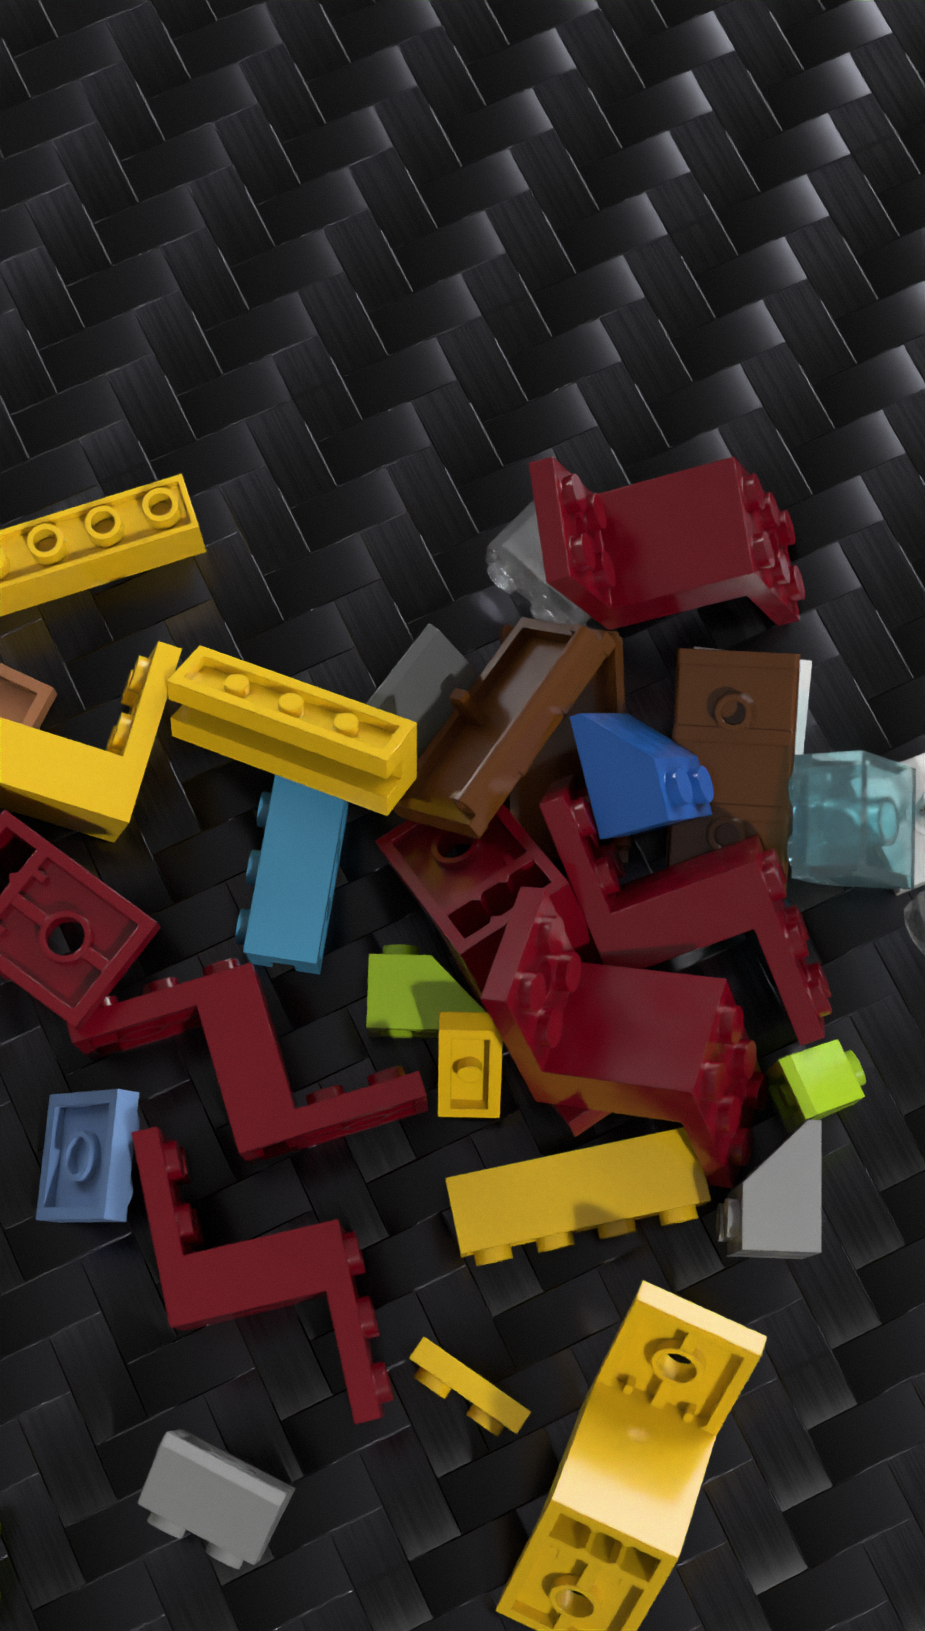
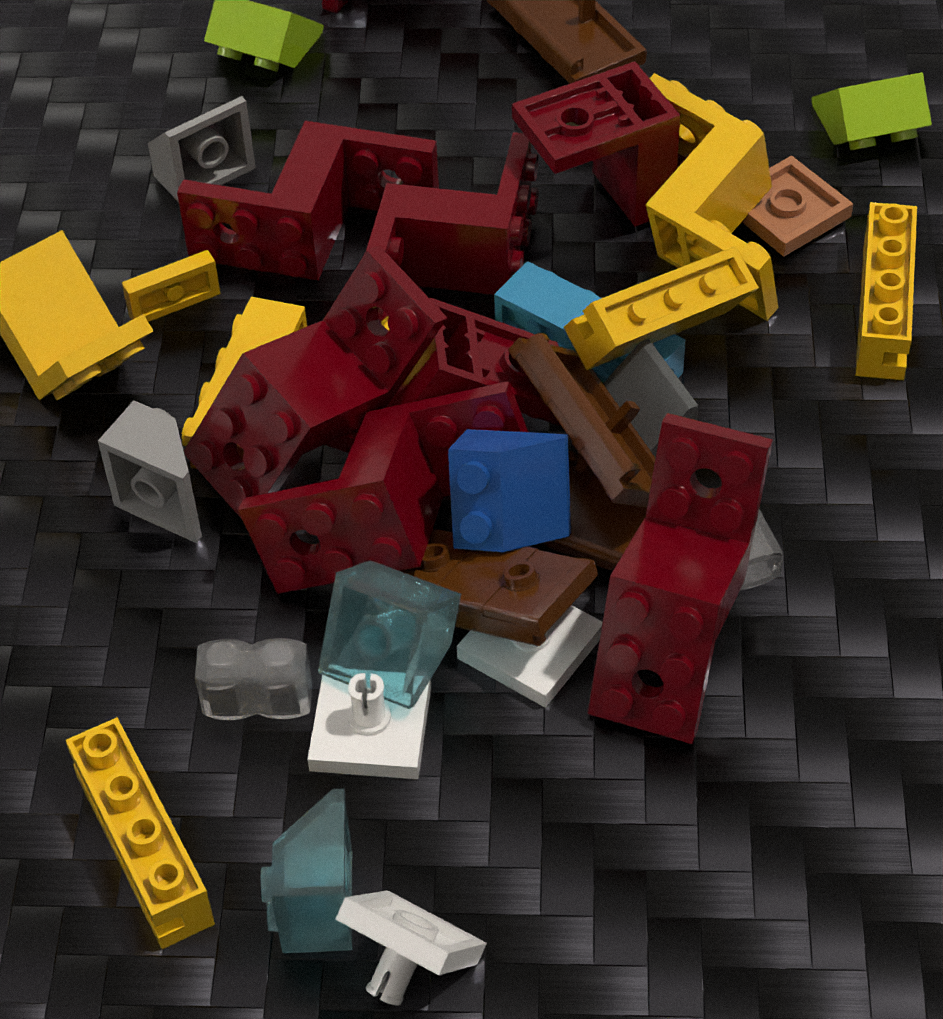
camera: 120 degrees right, 25 degrees down
medium blue plate [36,1089,140,1222] -> none
lime slope [766,1039,866,1133] -> none

